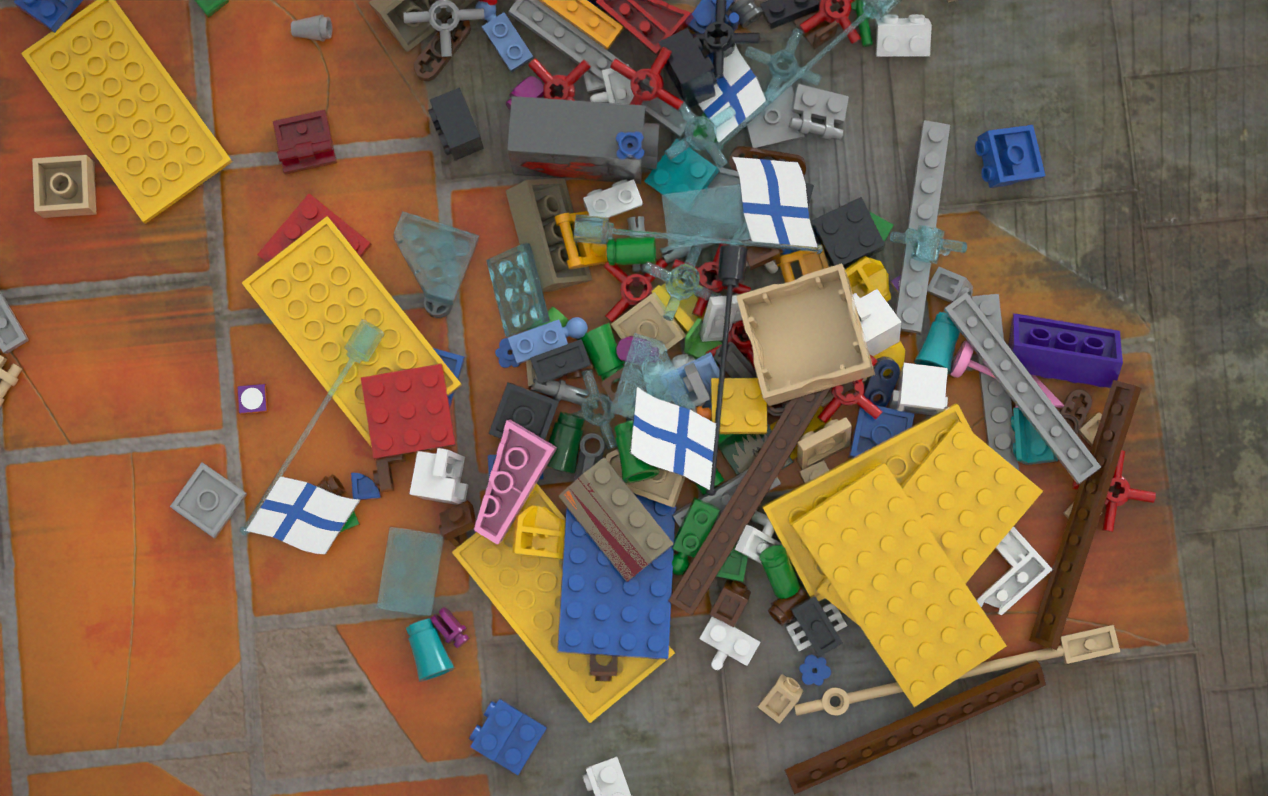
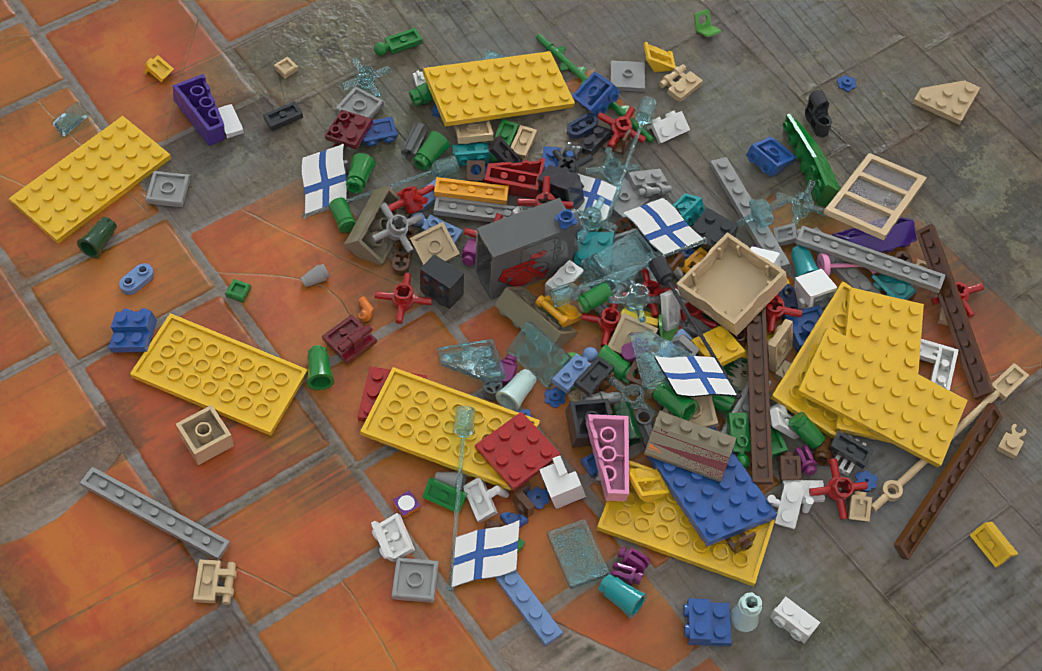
camera: 35 degrees left, 25 degrees down
reddish brown bracket [439,500,476,547] -> none
none -> green plant [307,345,335,390]
none -> orange arm [358,296,374,322]
none -> white bracket [371,513,415,562]
none -> red bar [375,273,432,324]
none -> tan plate [410,222,460,265]
none -> green plate [422,477,468,514]
none -> light grey cone [435,471,466,491]
none -> white plate [463,478,509,523]
none -> magenta arm [496,355,517,386]
none -> light aqua plant [496,369,537,411]
none -> medium blue plate [496,570,563,647]
none -> blue plant [527,487,549,509]
none -> clear light blue slope [578,253,612,289]
none -> magenta arm [617,546,650,573]
none -> teal bracket [672,193,705,227]
none -> light aqua plant [730,593,762,632]
none -> white plate [766,484,805,529]
none -> clear light blue bar [776,180,827,226]
none -> green wedge [783,114,840,207]
none -> magenta arm [794,445,817,476]
none -> black piece [805,90,832,137]
none -> red bar [809,458,868,520]
none -> door [823,153,927,240]
none -> blue plant [837,76,856,92]
none -> tan plate [996,424,1026,459]

